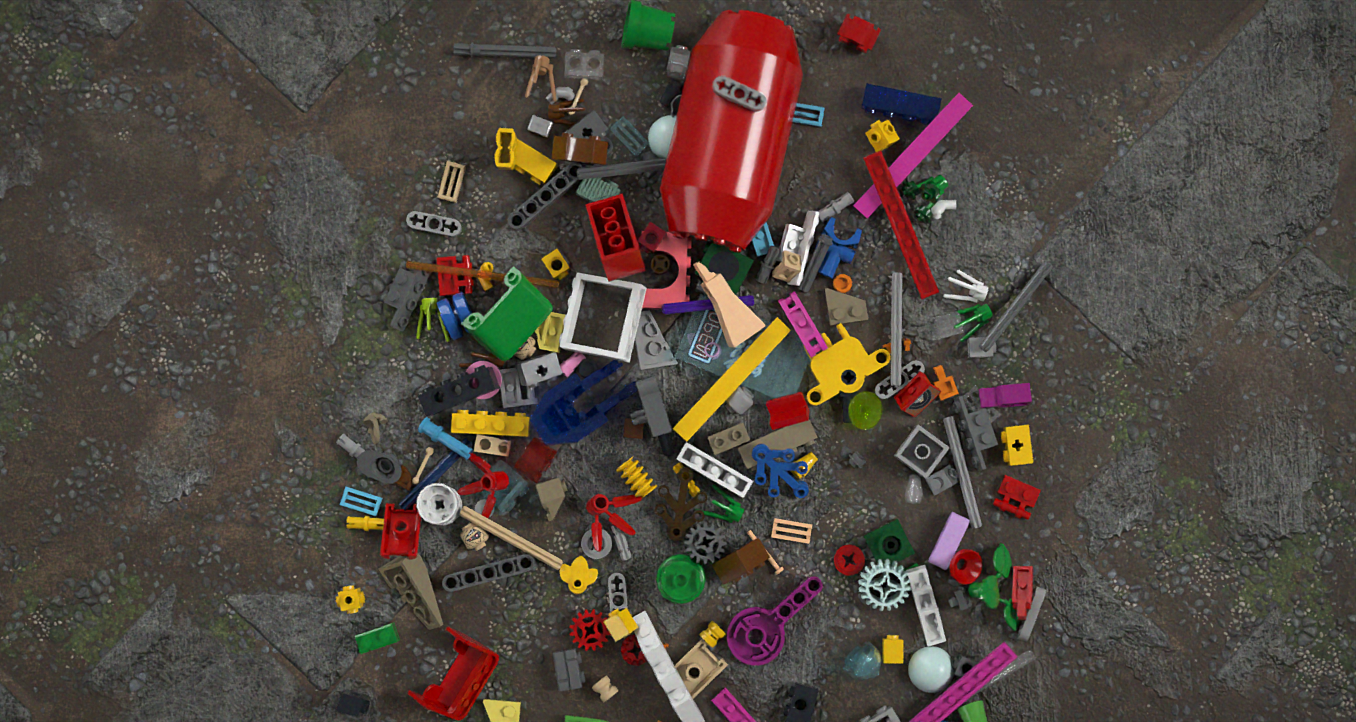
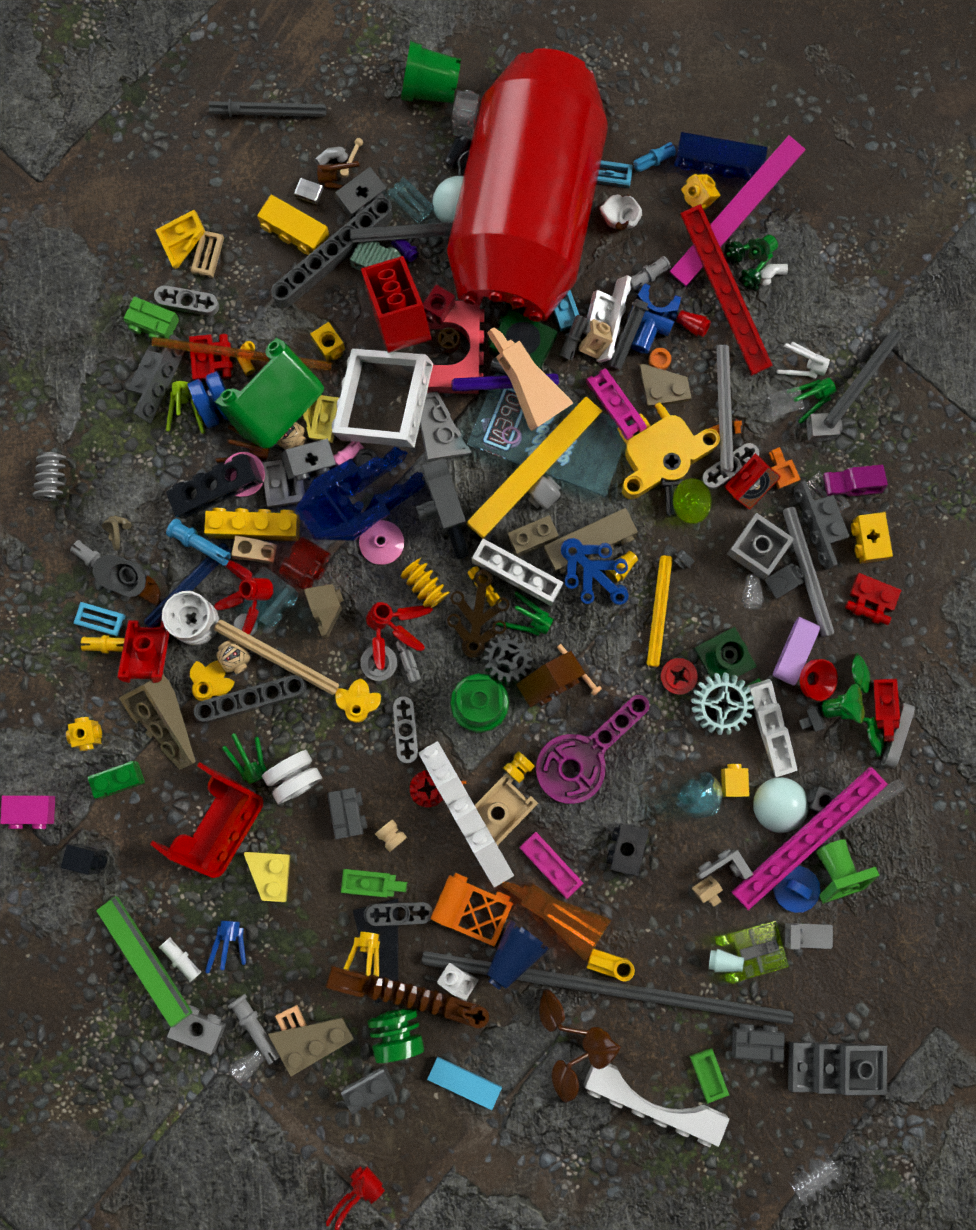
camera: 10 degrees left, 5 degrees down
tan hinge [412,447,434,484] -> none
yellow brick [495,128,517,170] -> none
medium nougat plant [525,56,557,102] -> none
reddish brown brick [552,133,608,165] -> none
clear brick [564,49,605,80] -> none
red gear [570,609,611,651] -> none
yellow brick [604,607,638,641] -> none
reddish brown tile [623,418,644,439] -> none
light grey beam [712,76,767,112] -> none
red panel [766,392,809,430] -> none
light nougat tile [771,518,812,544] -> none
red brick [837,13,881,53] -> none
none -> dark pink brick [0,796,55,829]
none -> light grey piece [33,452,66,501]
none -> bright green brick [124,297,179,343]
none -> yellow wing [156,210,206,269]
none -> yellow plate [190,660,235,701]
none -> green plant [222,733,267,785]
none -> white wheel [262,750,323,804]
none -> bright pink dish [359,520,404,565]
none -> dark purple pin [391,239,419,262]
none -> white hair [600,194,642,231]
none -> dark azure axle [633,142,676,172]
none -> yellow axle [647,555,672,667]
none -> red cone [676,310,711,337]

